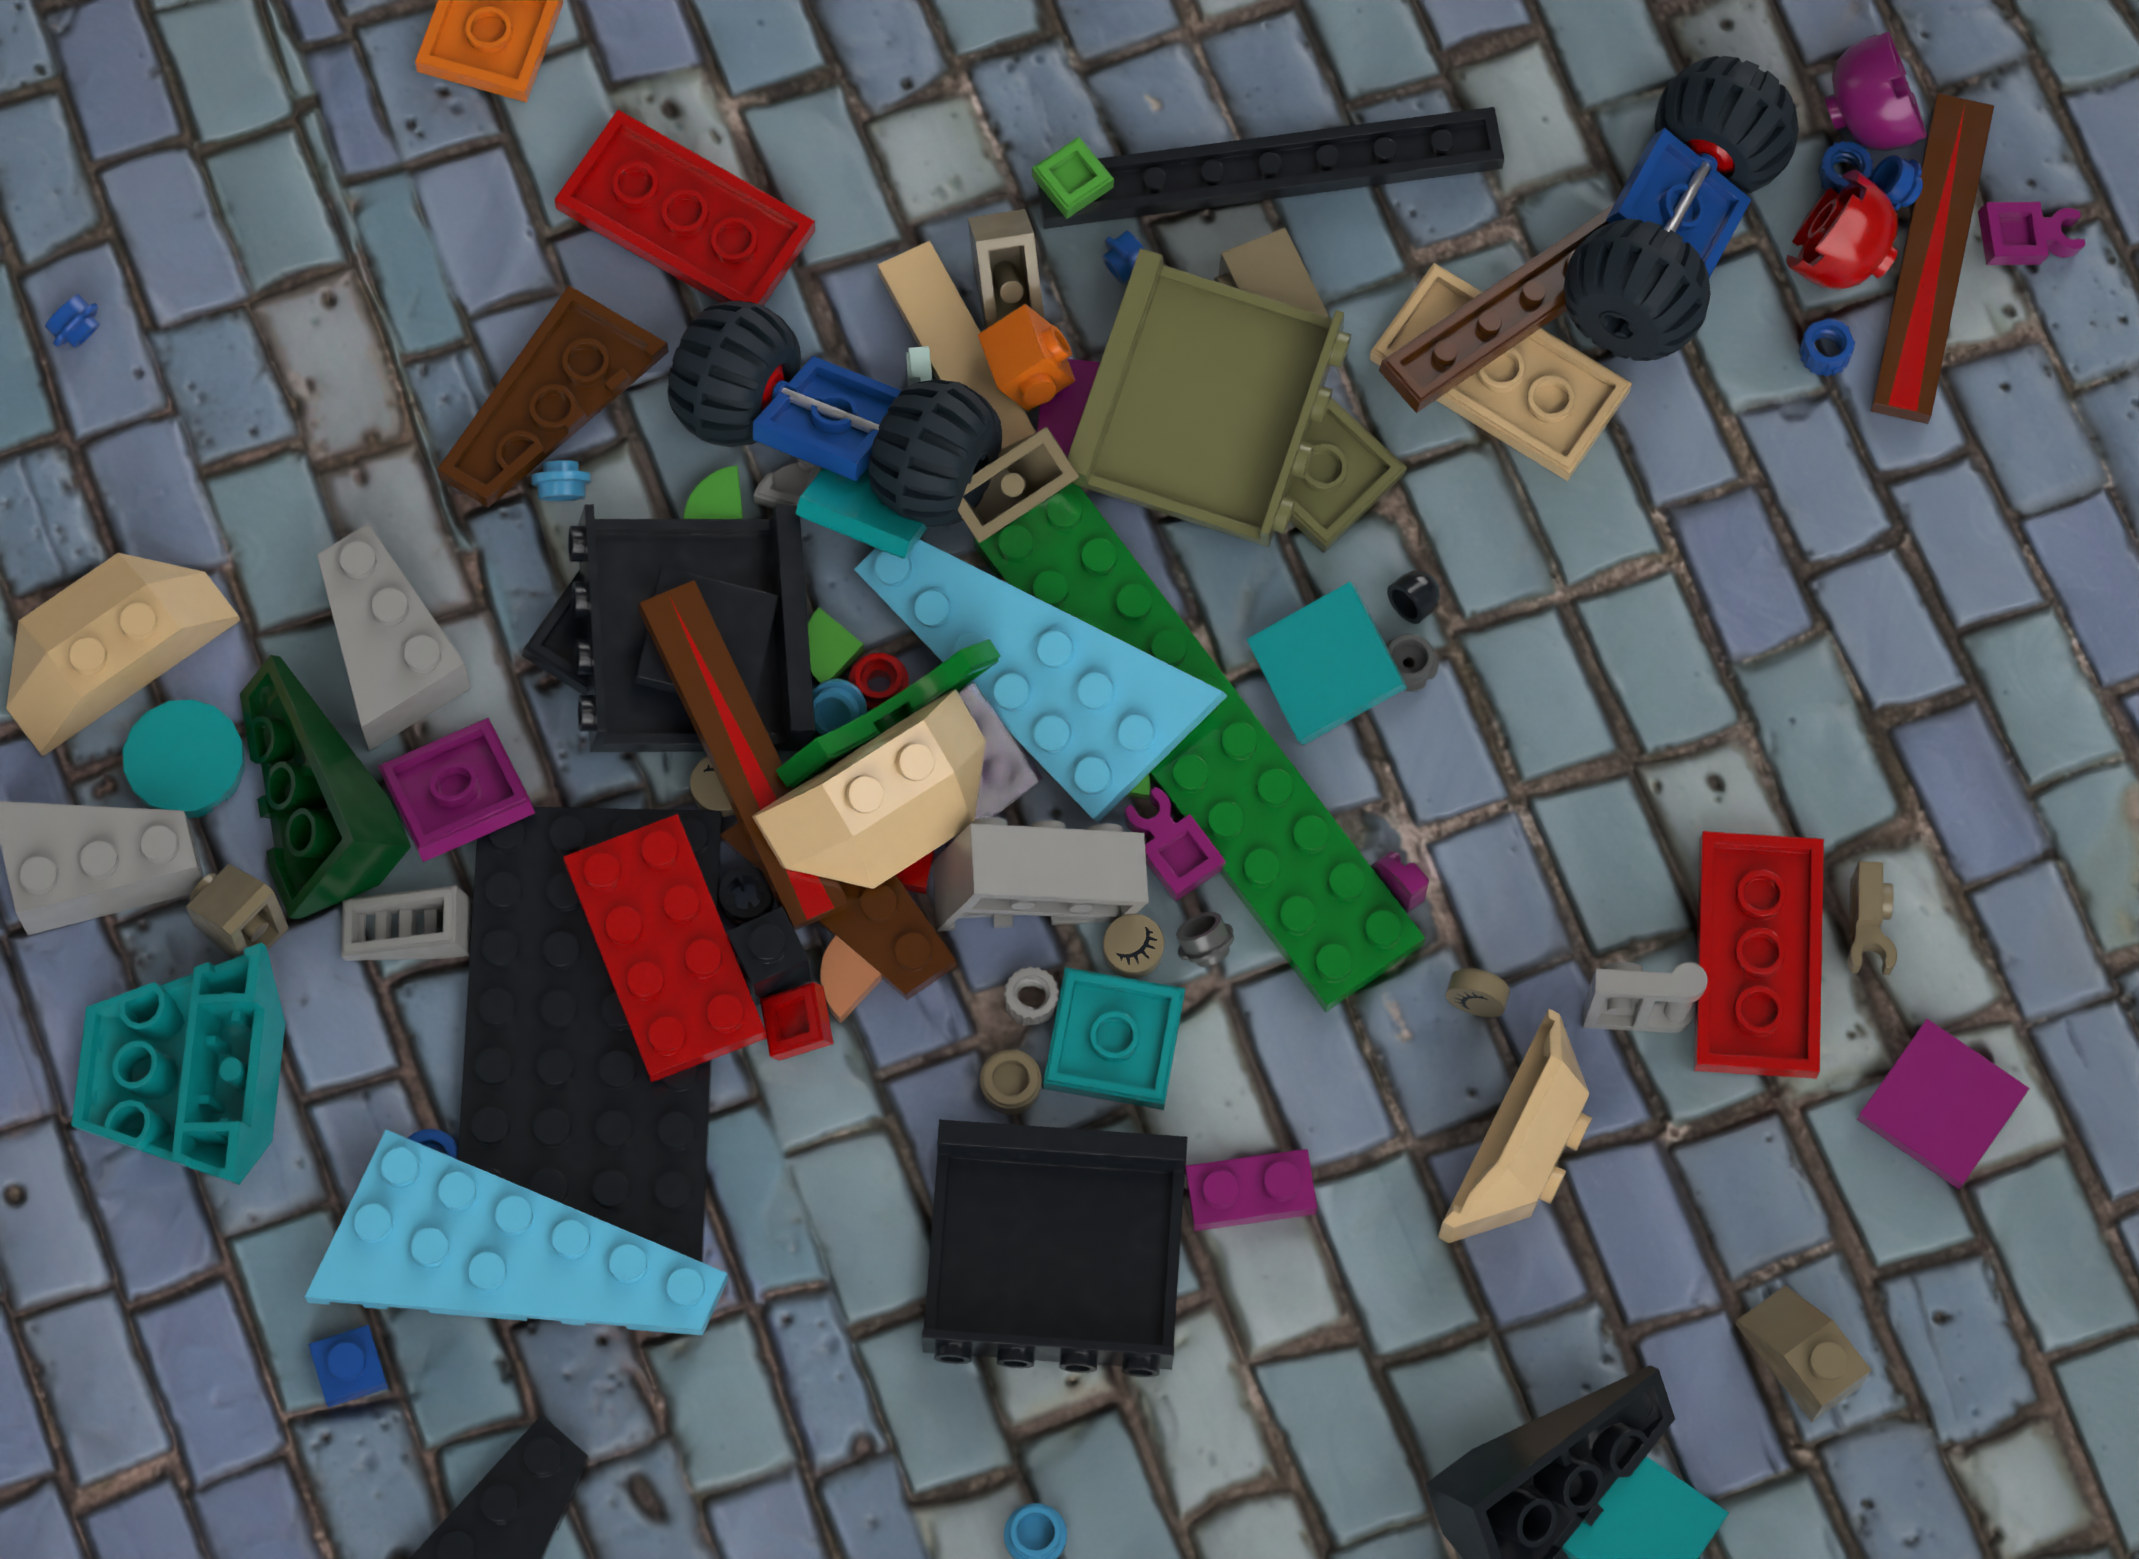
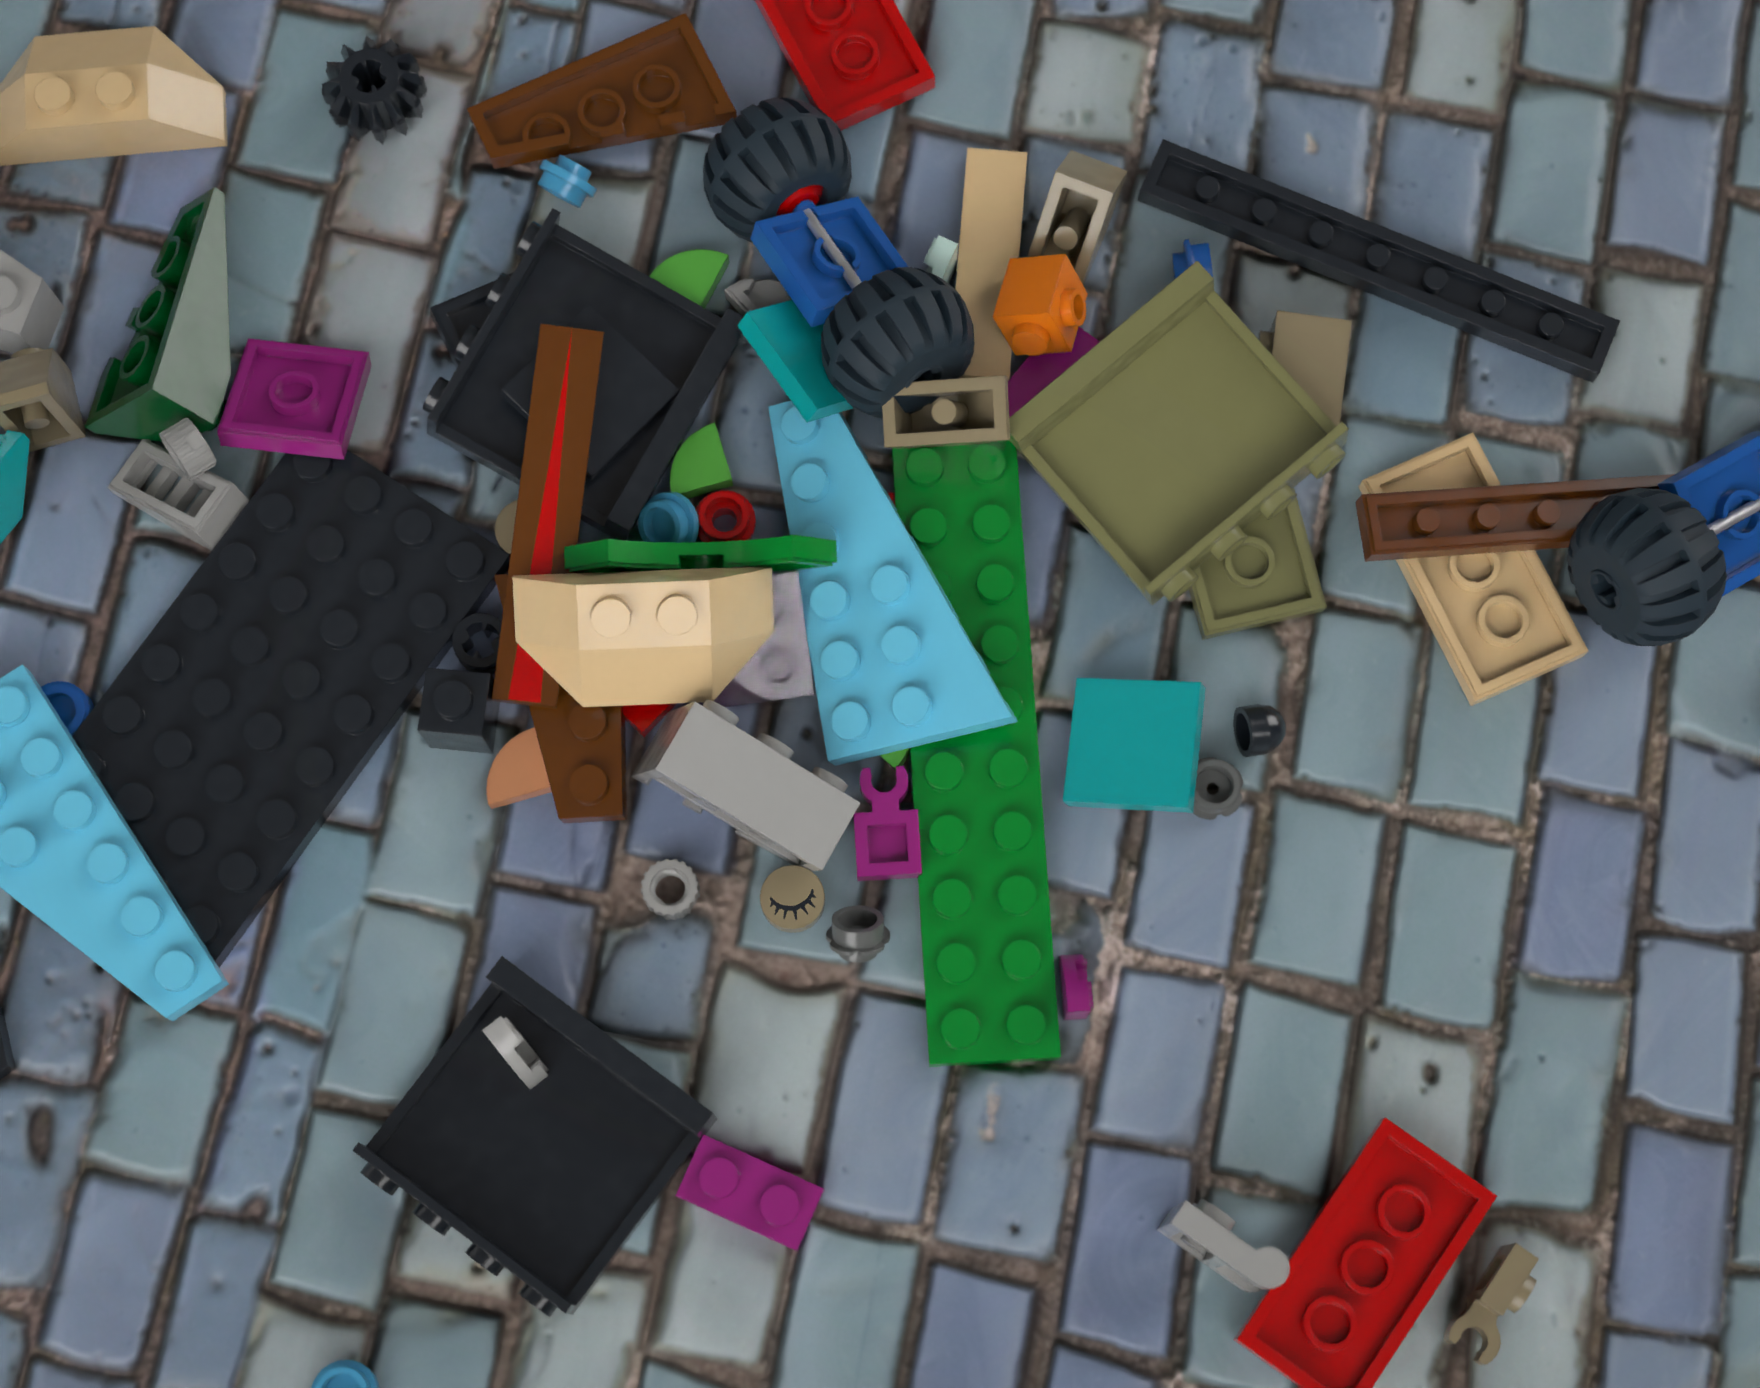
camera: 35 degrees right, 5 degrees up
teal tile [123,699,245,818] -> none
light grey wedge [317,523,471,752] -> none
red plate [563,814,767,1083] -> none
red tile [760,982,833,1061] -> none
dark tan tile [980,1050,1041,1115] -> none
bright green tile [1032,136,1114,219] -> none
teal tile [1043,967,1185,1110] -> none
tan wedge [1438,1008,1593,1243] -> none
dark tan tile [1445,968,1510,1017] -> none
none -> light grey axle [159,418,217,481]
none -> black gear [322,35,427,144]
none -> light grey tile [482,1016,549,1090]

